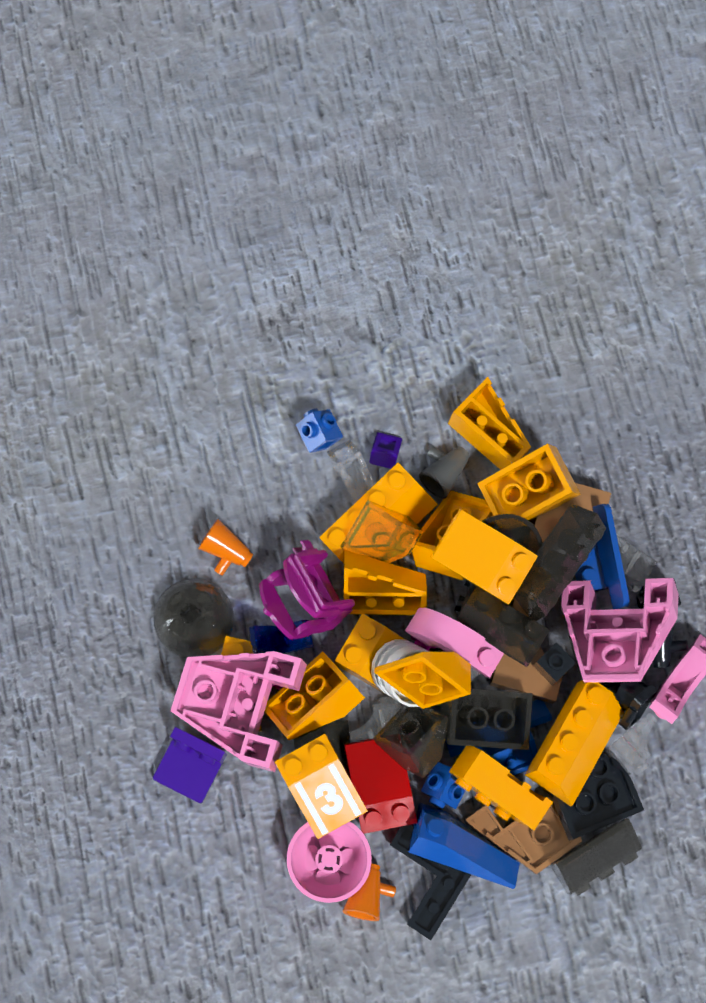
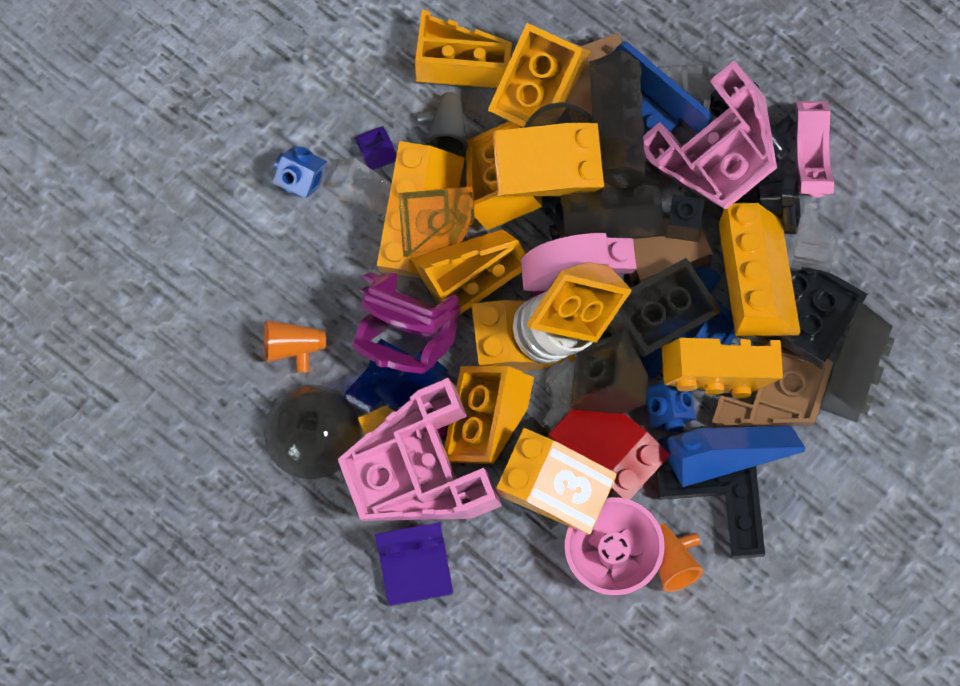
camera: 30 degrees left, 5 degrees down
none -> clear blue bracket [344,339,409,412]

